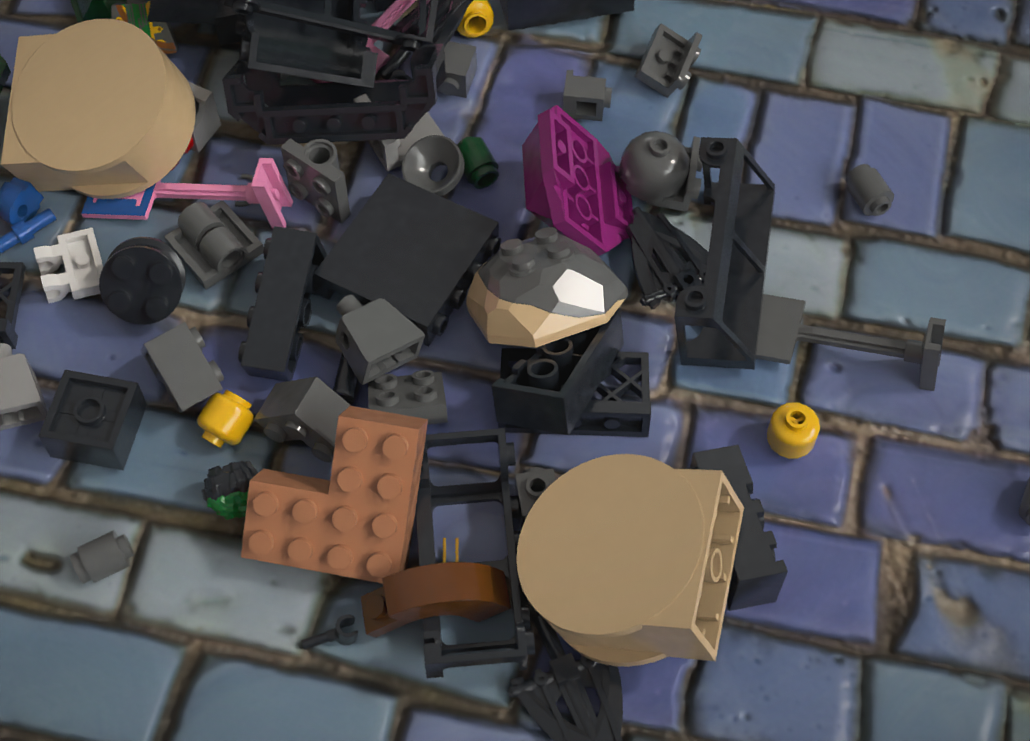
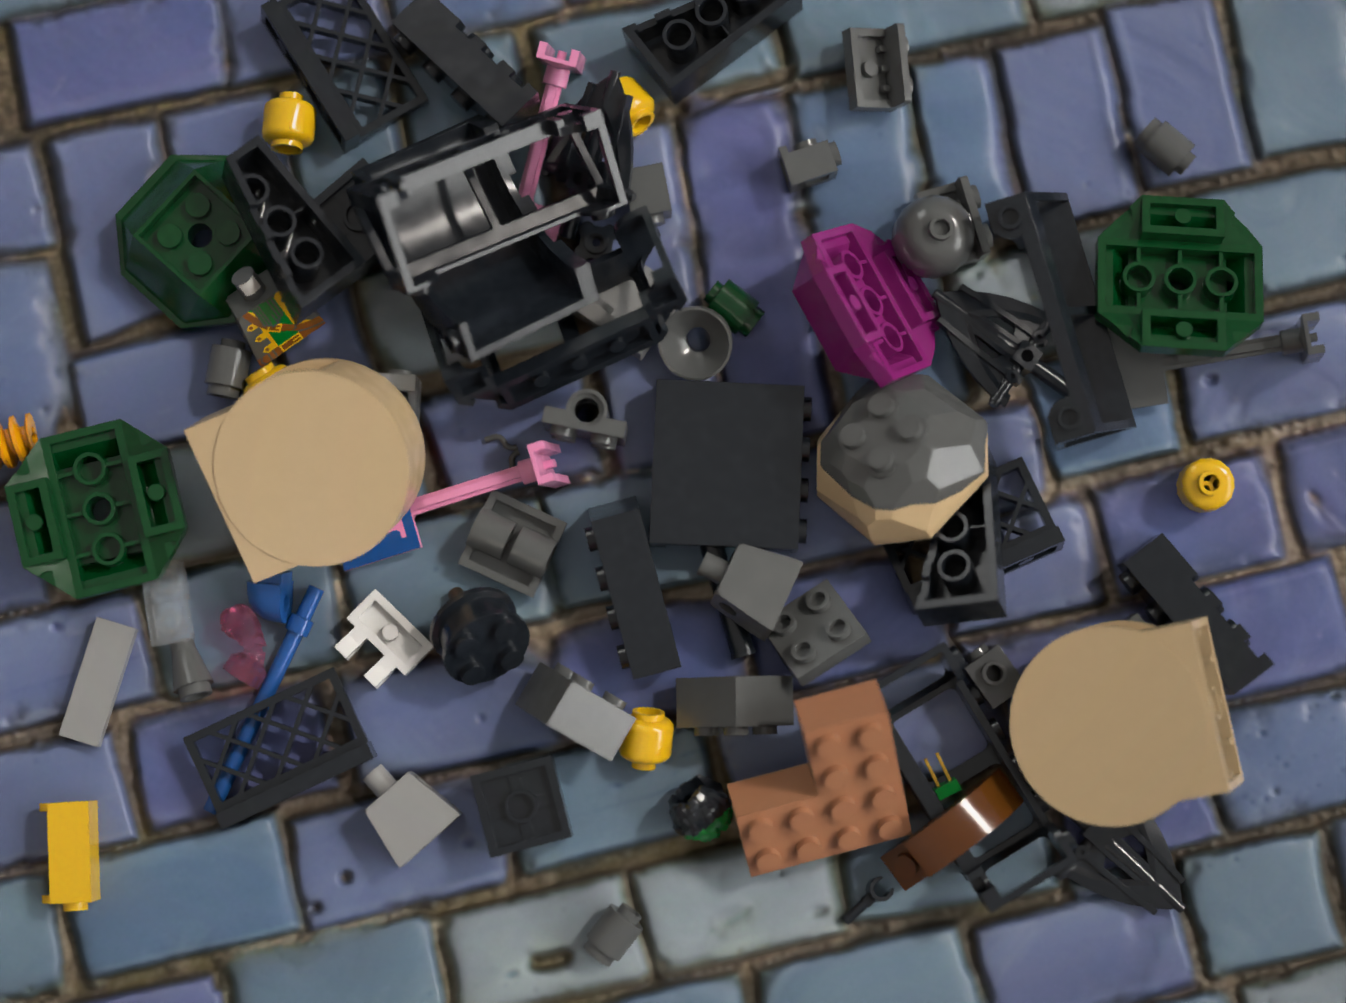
camera: 25 degrees left, 25 degrees up
none -> dark green piece [1095,195,1264,357]

